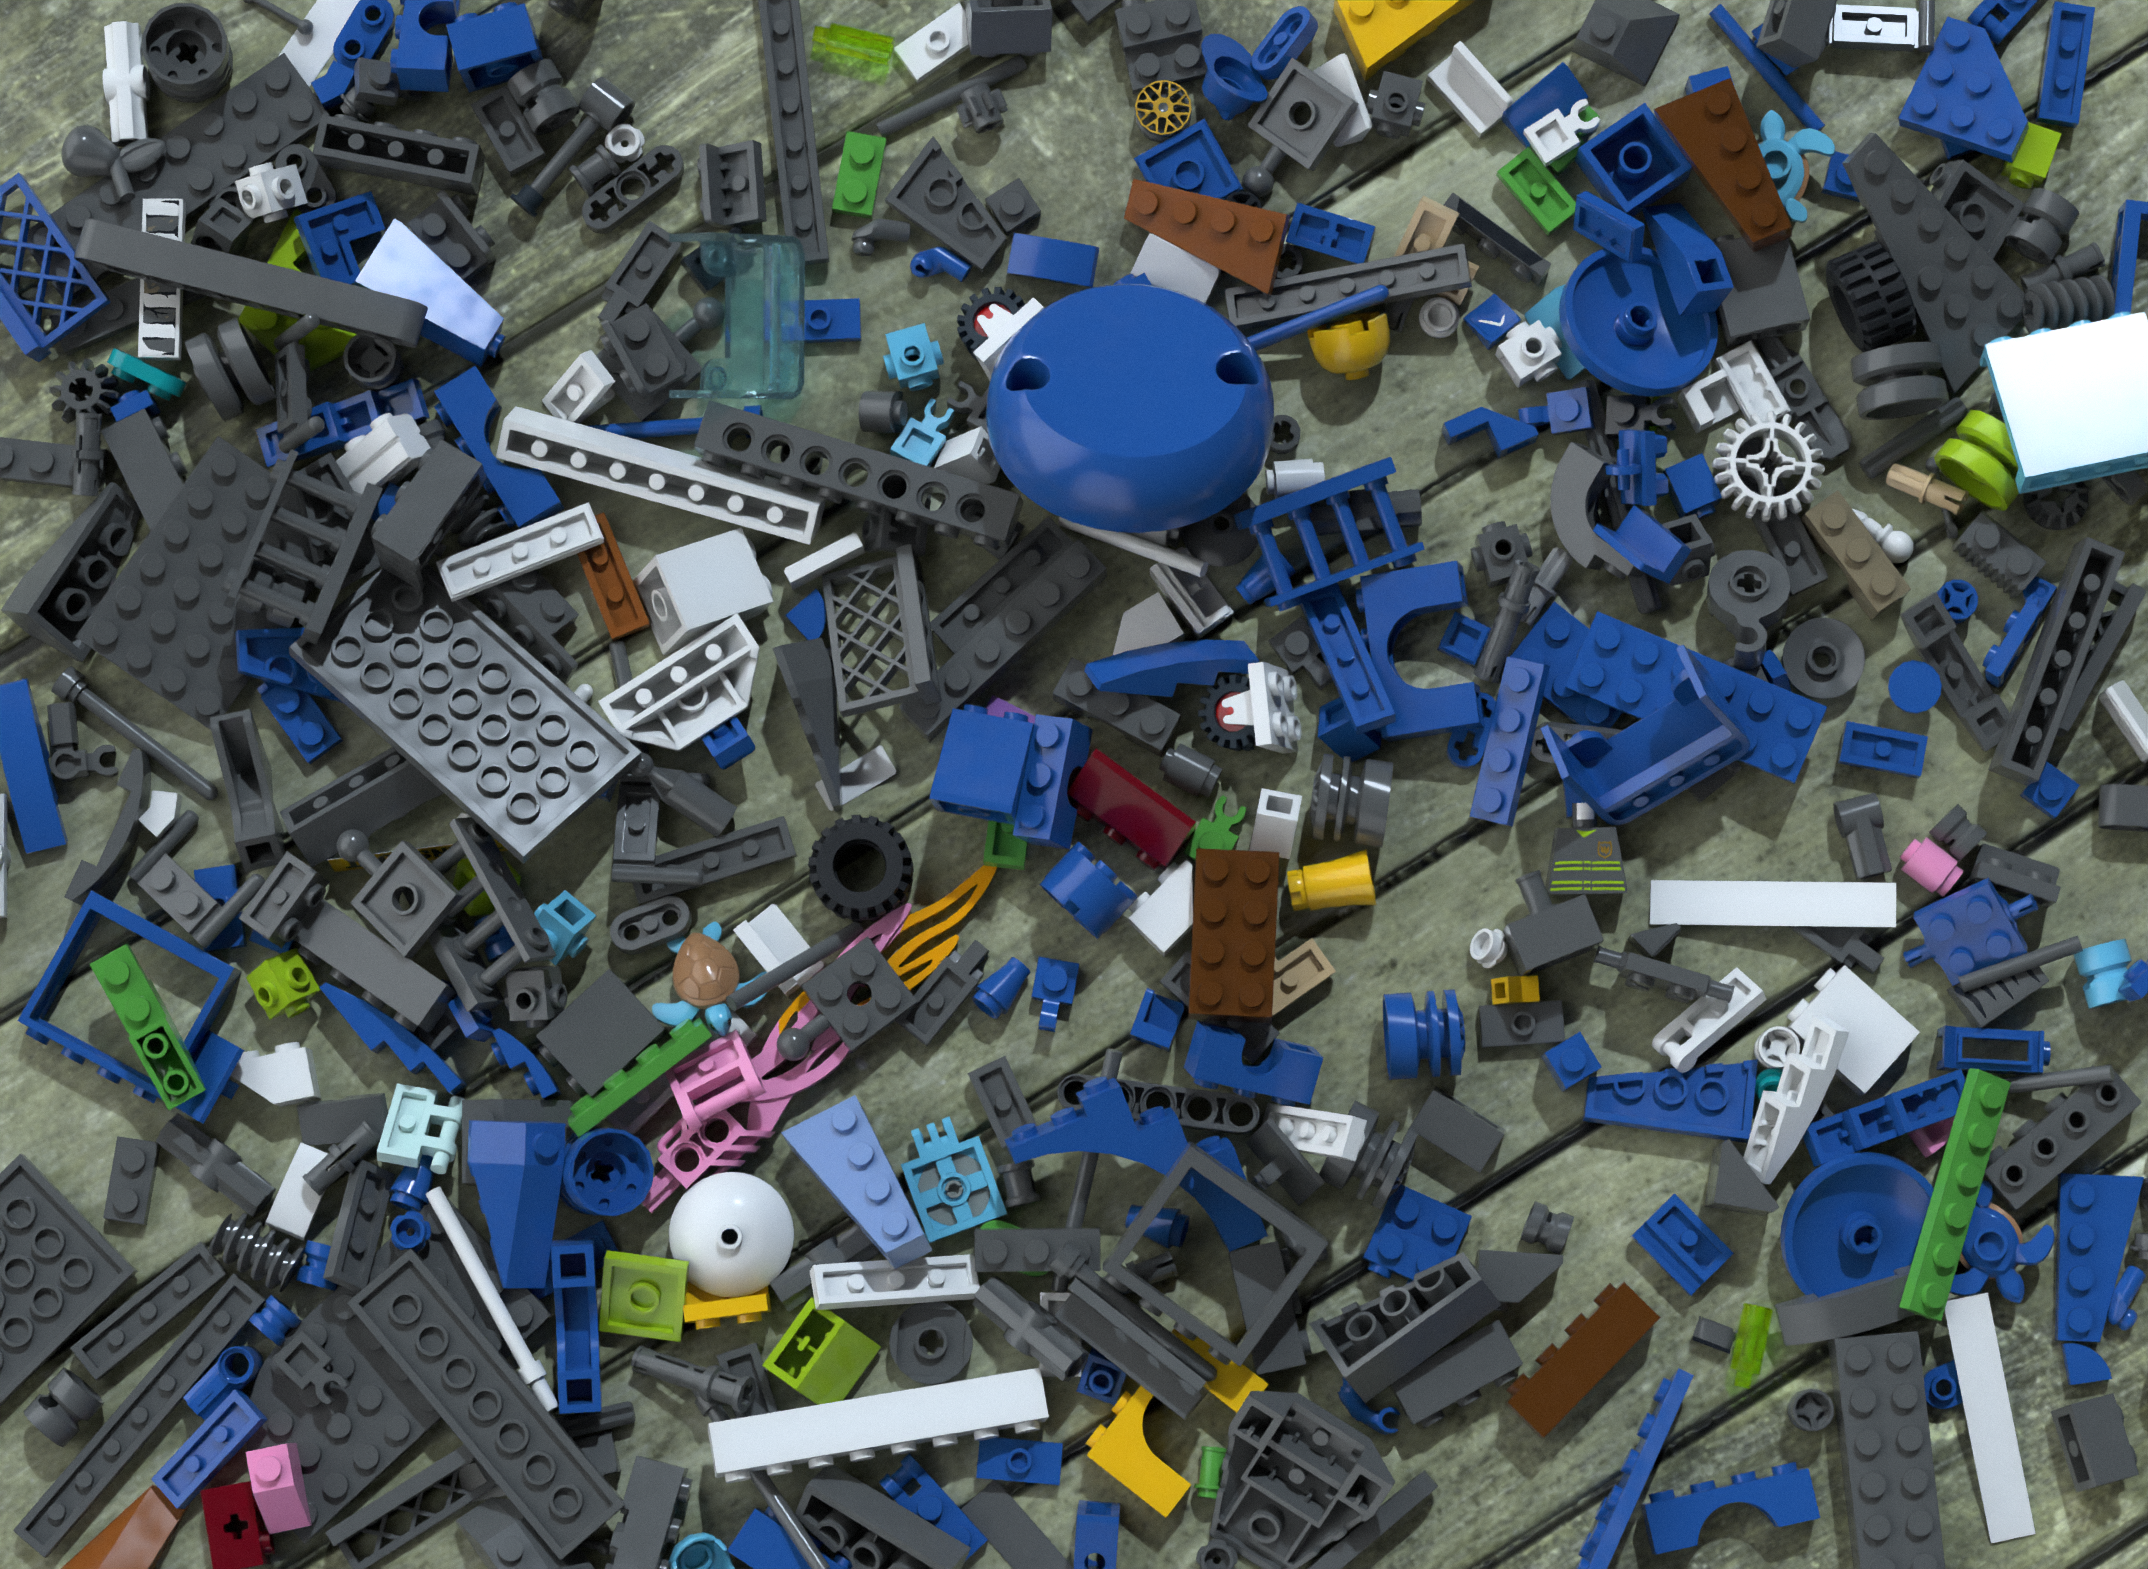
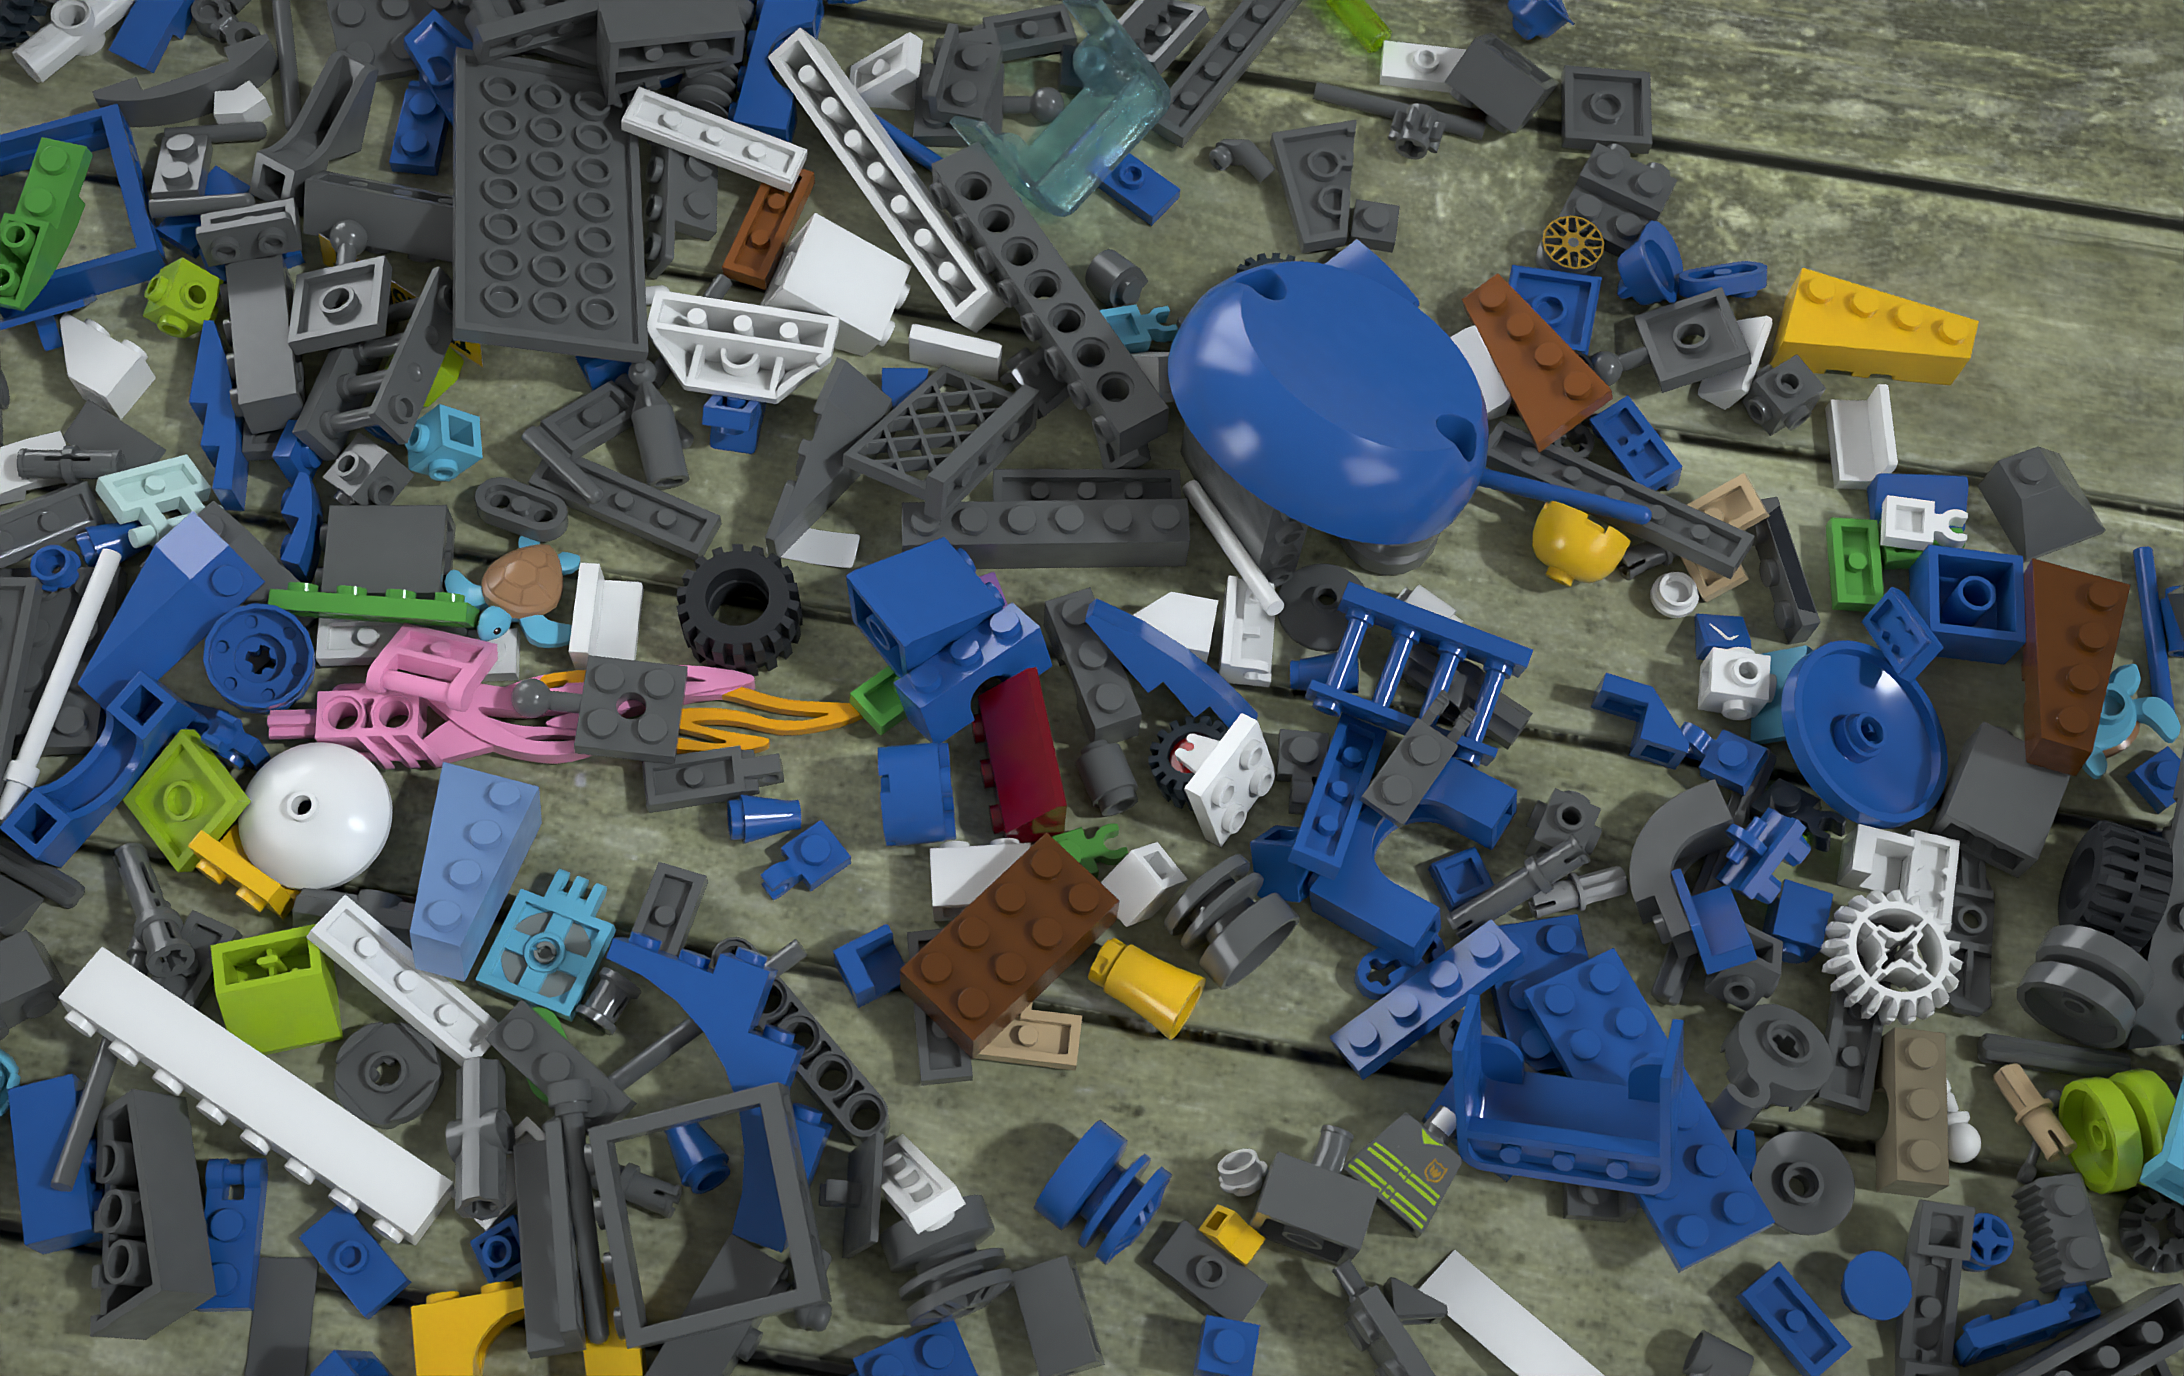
camera: 30 degrees right, 15 degrees down
dark grey bar [726,921,864,1011] -> none
bright green plate [832,131,887,219] -> none
medium azure brick [883,323,944,391] -> none
blue arm [910,246,973,282] -> none
blue arch [1184,1020,1324,1107] -> none
dark grey bush [1270,415,1300,454] -> none
blue slope [1642,203,1734,316] -> none
none -> blue plate [201,710,271,772]
none -> dark grey hinge [1360,689,1477,829]

